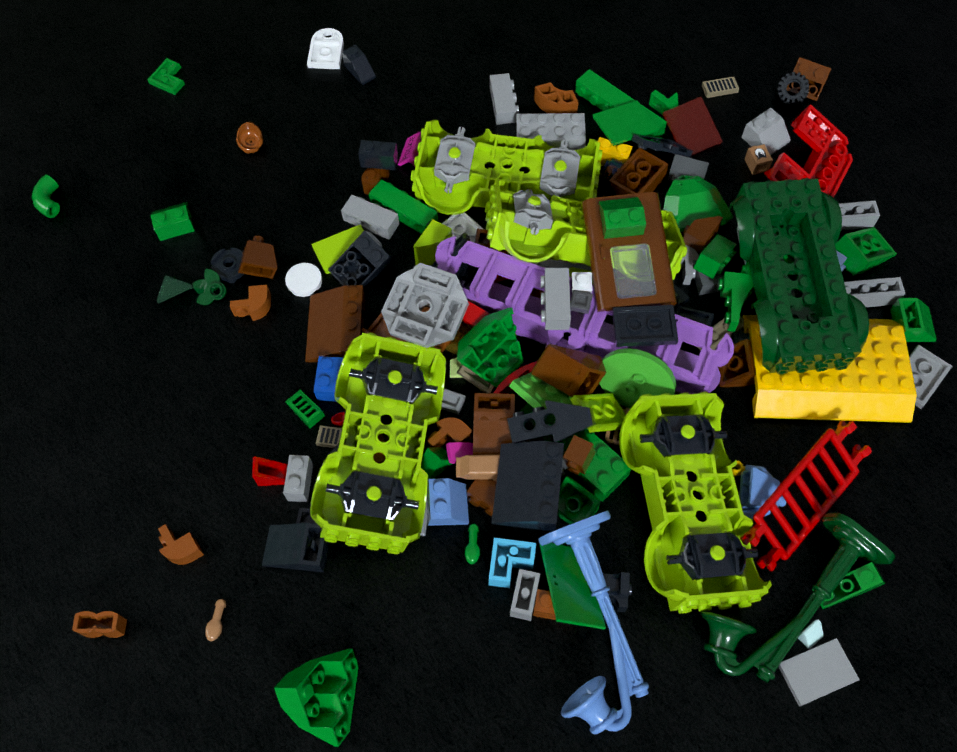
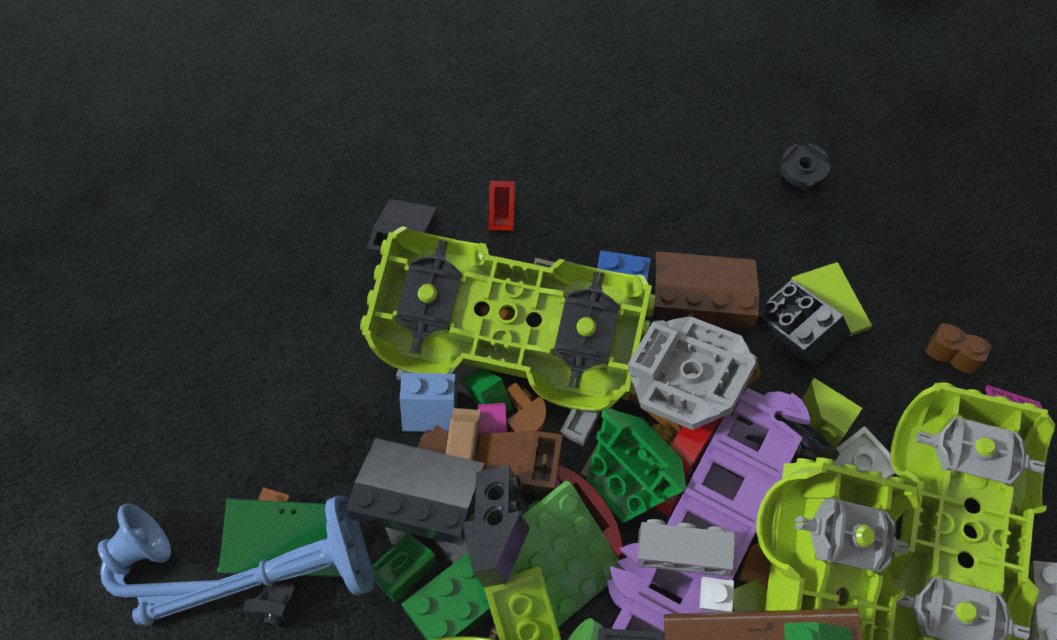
camera: 95 degrees right, 0 degrees up
dark orange brick [72,611,127,638] -> none
green slope [151,202,195,241] -> none
clear green slope [157,273,193,304] -> none
dark orange brick [158,524,204,565] -> none
dark green plate [192,269,227,305] -> none
medium nougat piece [205,599,226,641] -> none
dark orange brick [230,285,271,321] -> none
dark orange piece [236,121,263,154] -> none
reddish brown torso [238,236,277,279] -> none
green brick [274,649,358,747] -> none
light grey brick [283,455,313,502] -> none
white tile [285,263,322,297] -> none
green slope [285,390,325,428] -> none
light grey brick [341,195,399,240] -> none
black brick [358,140,398,170] -> none
green brick [369,179,439,234] -> none
green piece [465,524,480,564] -> none
medium azure brick [489,538,536,588] -> none
light grey brick [510,569,540,621] -> none
reddish brown slope [531,344,606,397] -> none
reddish brown brick [563,435,595,475] -> none
flat silver tile [570,290,593,314] -> none

